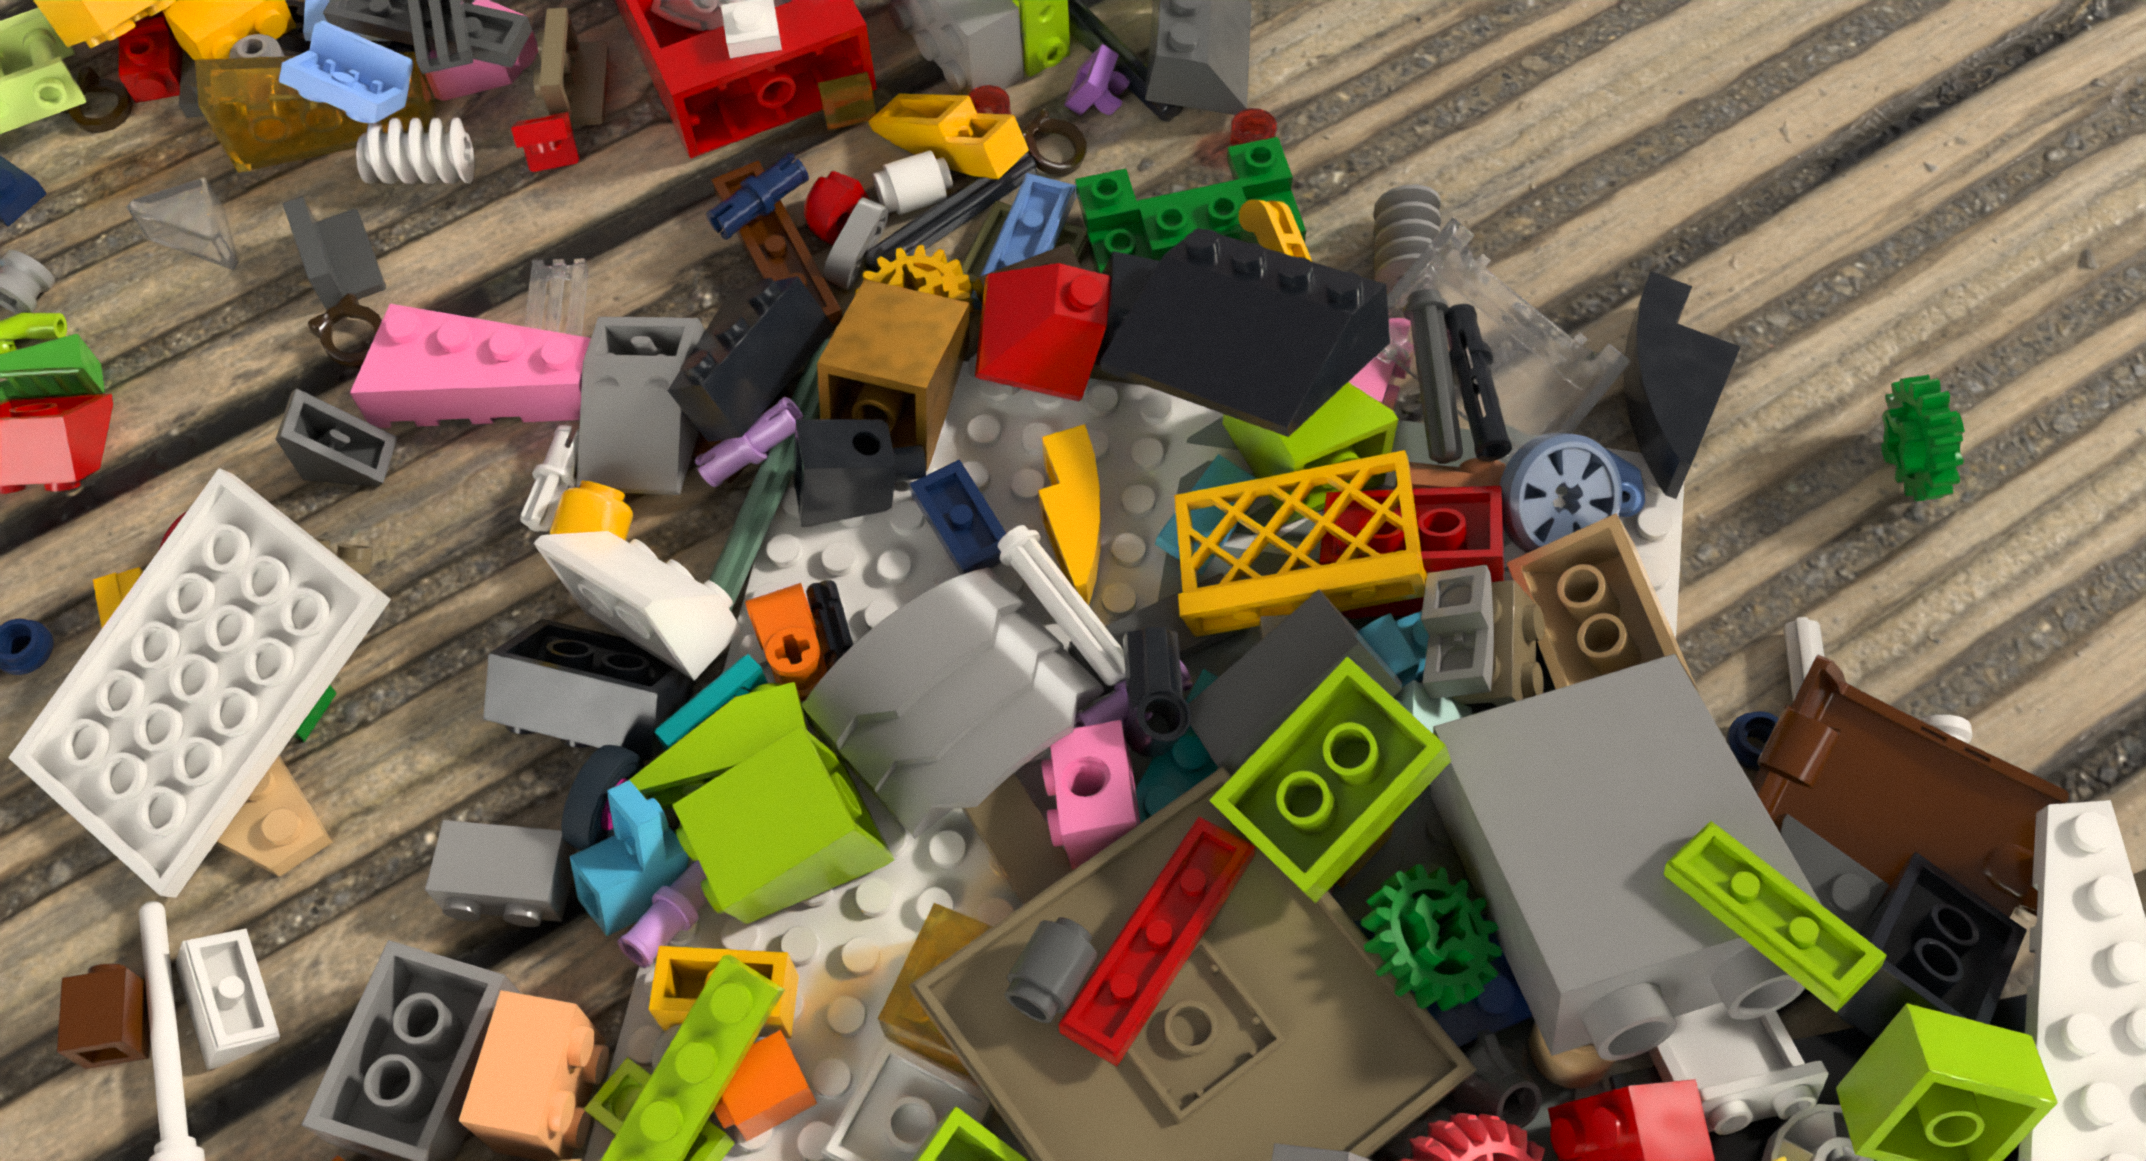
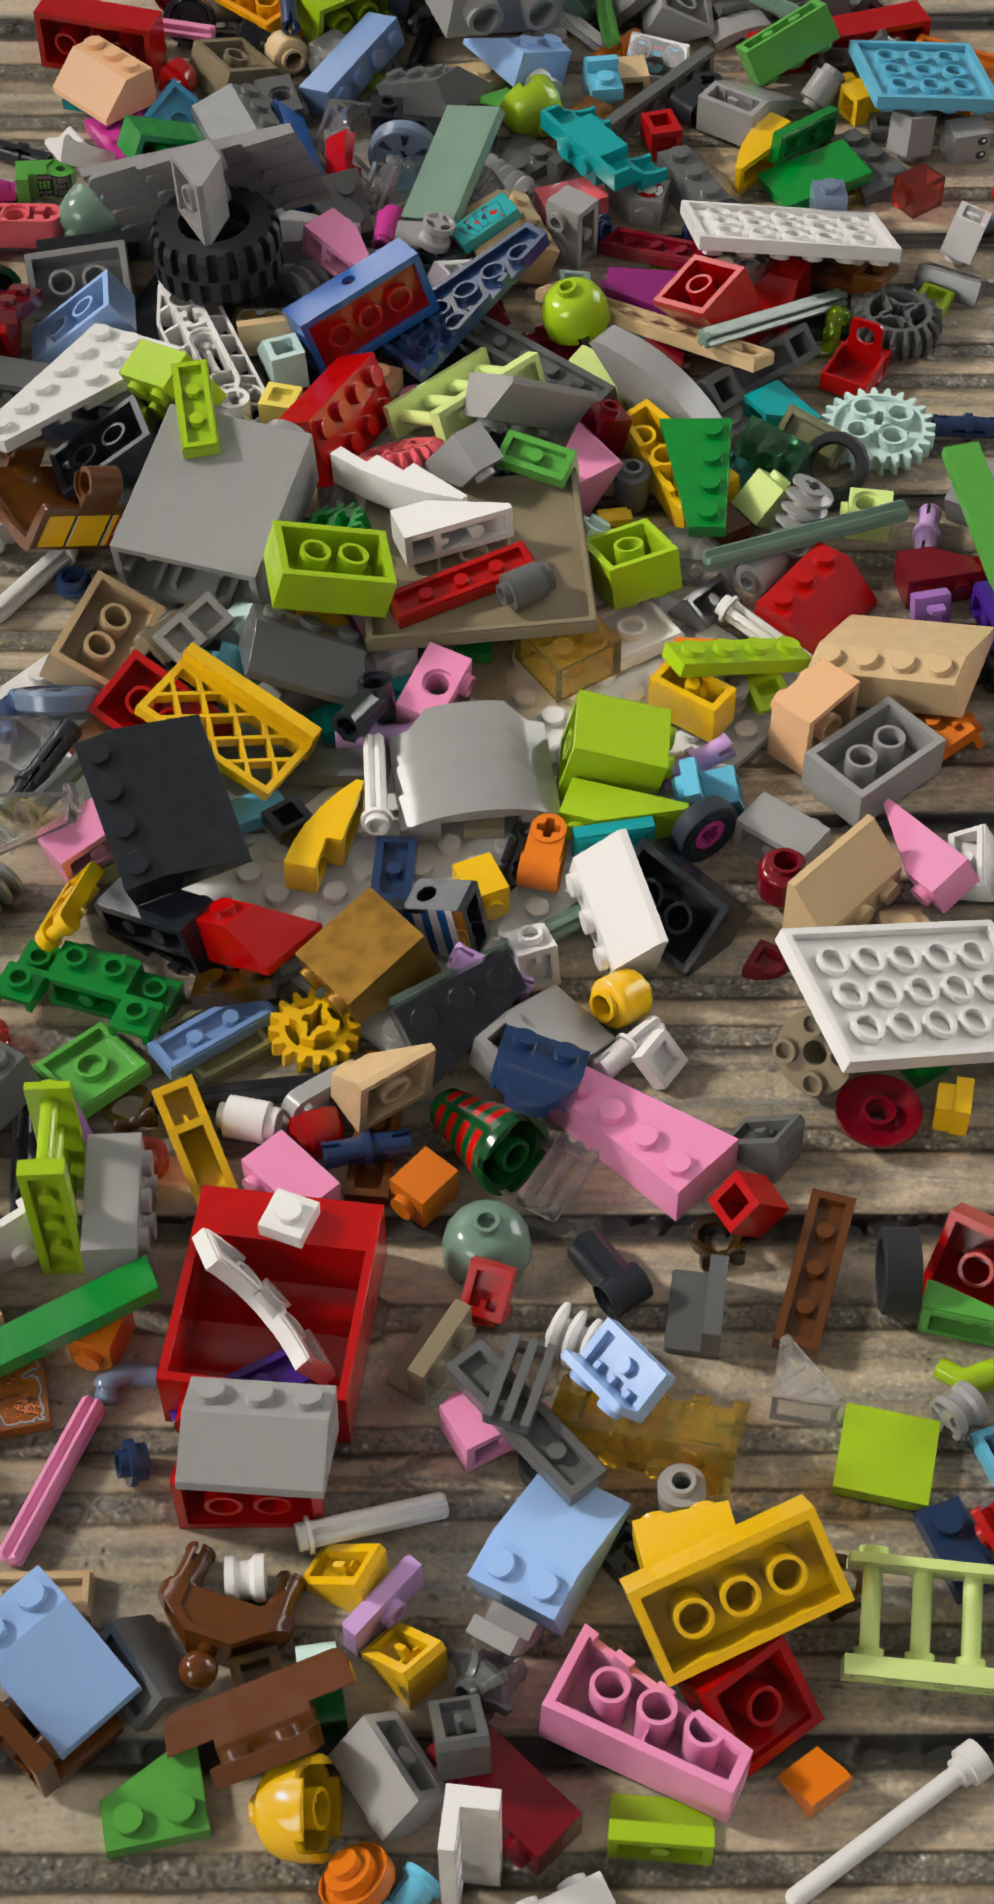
camera: 150 degrees left, 10 degrees down
none -> bright green tile [32,1021,153,1119]
none -> bright pink brick [241,1129,342,1200]
none -> black piece [261,794,313,849]
none -> white slope [330,446,467,510]
none -> tan slope [330,1043,436,1134]
none -> orange brick [389,1146,459,1229]
none -> white slope [390,500,514,567]
none -> dark green cone [429,1088,549,1196]
none -> sand green cylinder [442,1199,532,1285]
none -> yellow brick [452,852,510,921]
none -> dark blue slope [489,1024,590,1118]
none -> white bracket [505,922,561,993]
none -> black piece [567,1229,654,1320]
none -> white plate [631,1028,689,1090]
none -> red brick [707,1170,790,1238]
none -> dark red tile [742,939,790,980]
none -> dark red head [756,848,810,908]
none -> reddish brown plate [772,1188,857,1359]
none -> tan slope [782,814,902,928]
none -> lime tile [831,1402,941,1511]
none -> black tyre [875,1227,923,1315]
none -> bright pink slope [883,798,979,914]

